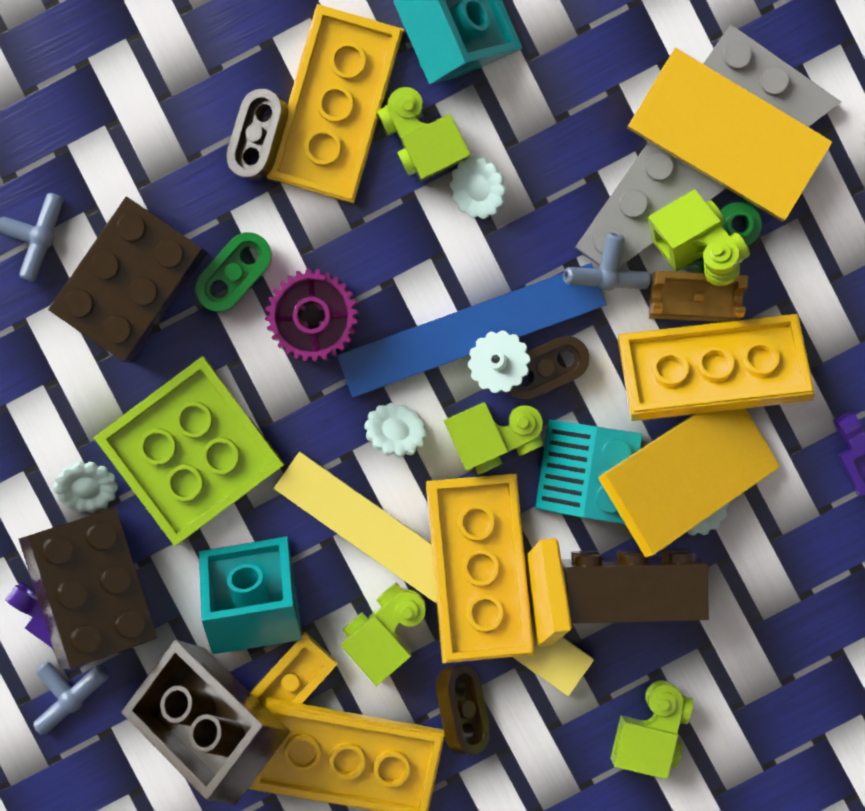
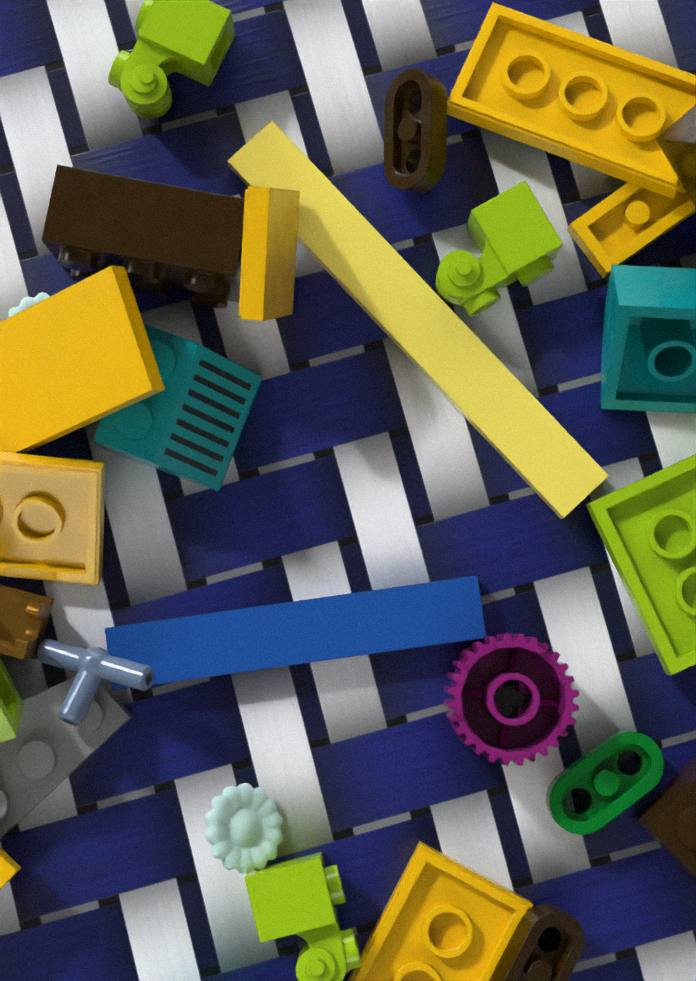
camera: 165 degrees left, 5 degrees down
light aqua piece [364,403,427,458] -> none
yellow tile [426,474,534,663] -> none
lime brick [443,402,544,474] -> none
light aqua piece [468,330,531,393] -> none
dark brown plate [508,336,589,400] -> none

